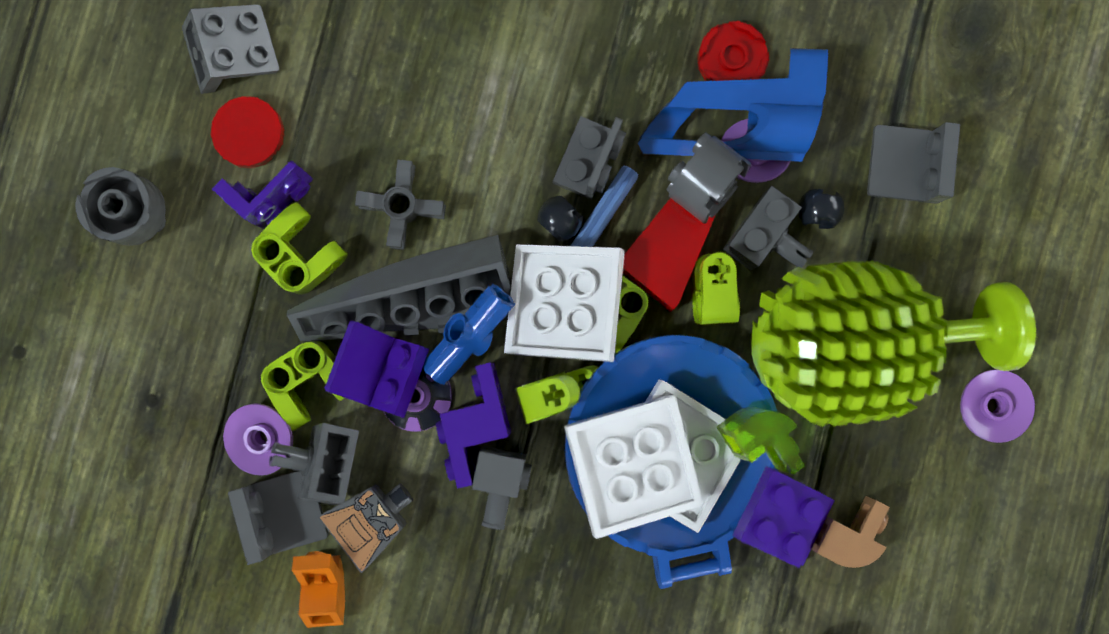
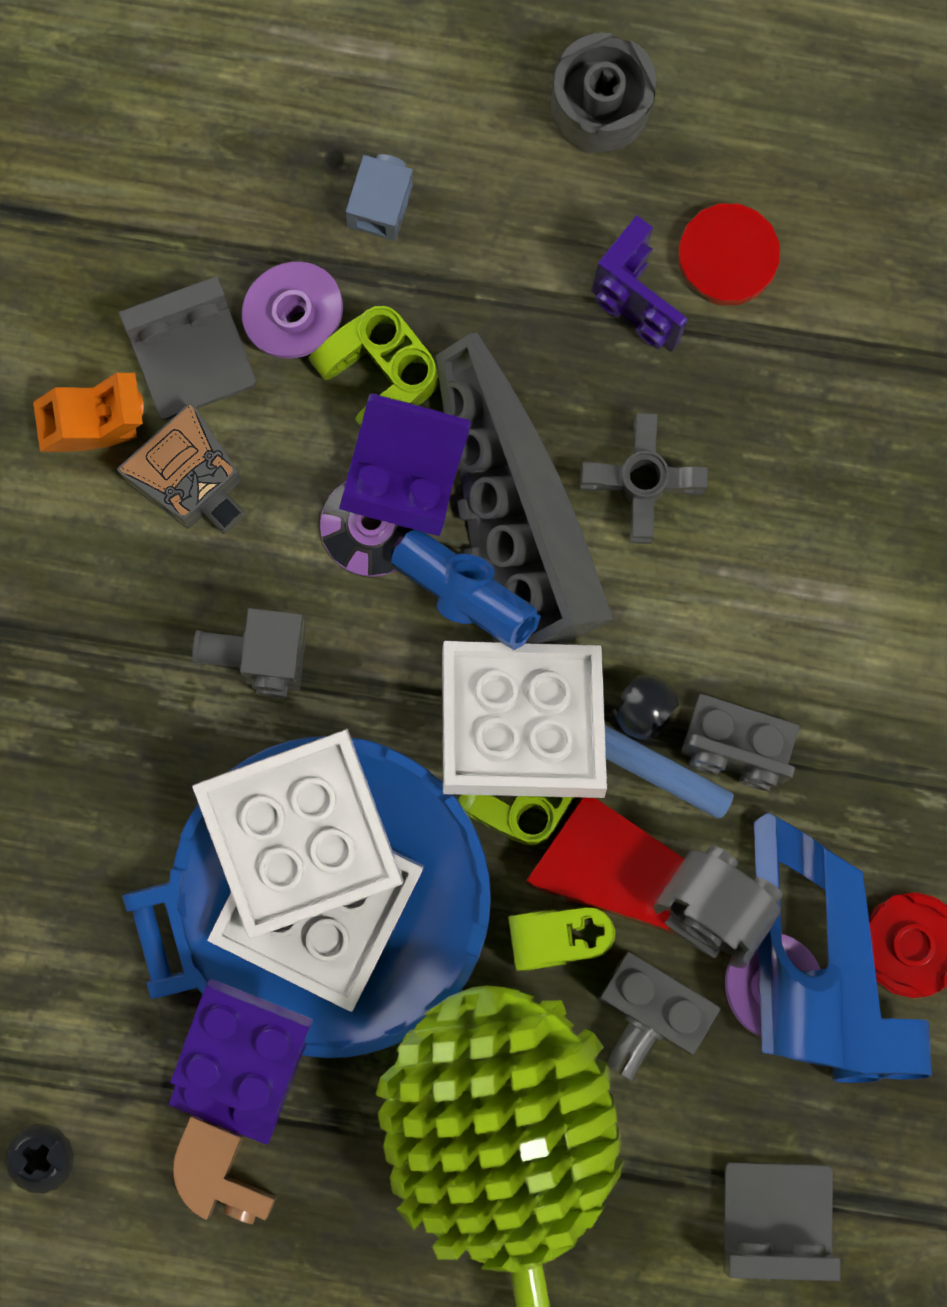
camera: 75 degrees right, 5 degrees down
bracket [182,4,279,94] -> none
lime piece [251,202,348,294] -> none
dark grey brick [269,423,359,505] -> none
dark purple bracket [436,362,511,489] -> none
lime piece [514,365,599,424] -> none
clear neon green brick [716,407,805,475] -> none
black piece [799,189,844,229] -> none
none -> sand blue brick [346,154,413,241]

